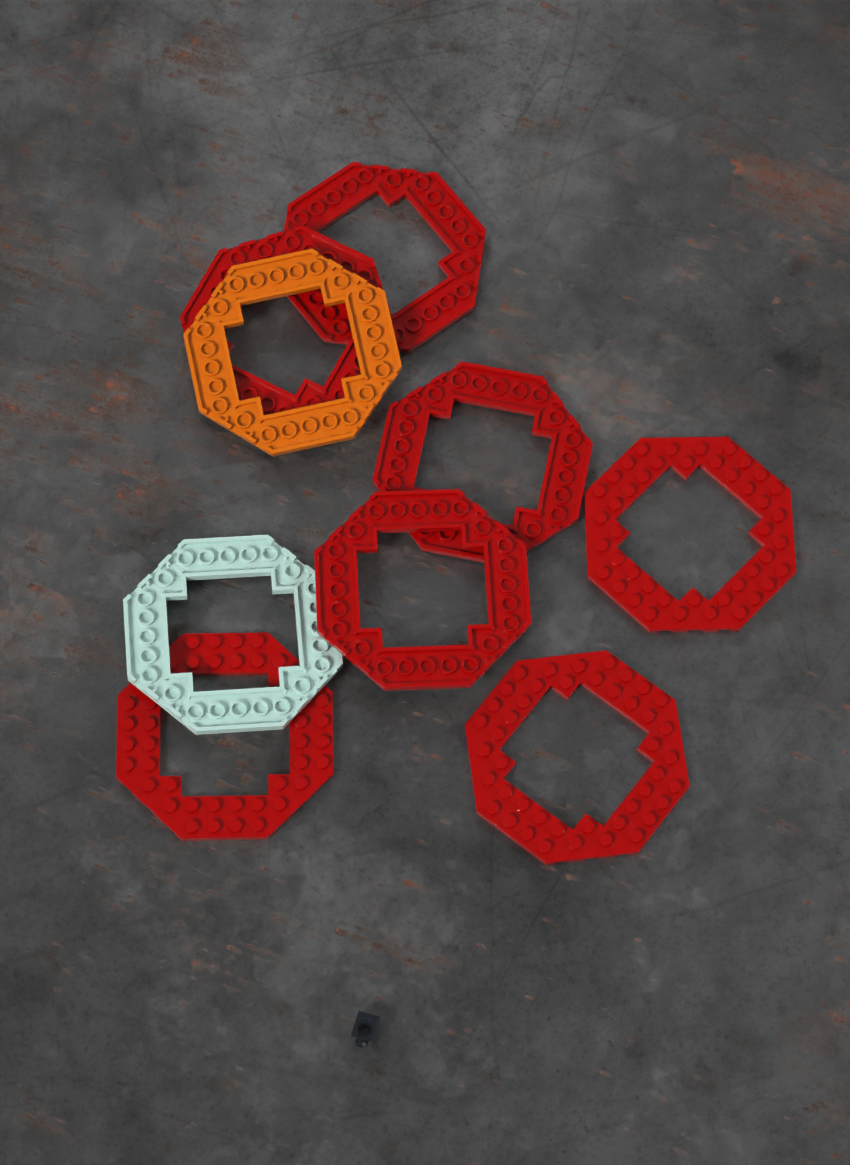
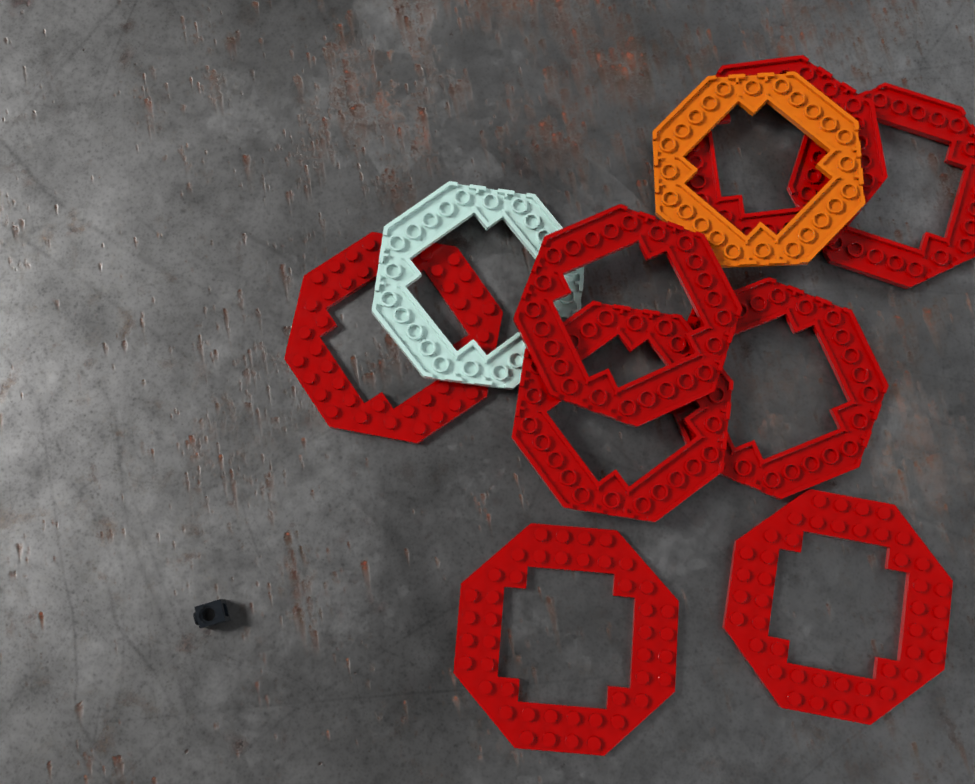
camera: 60 degrees right, 10 degrees up
none -> red plate [513,204,743,428]

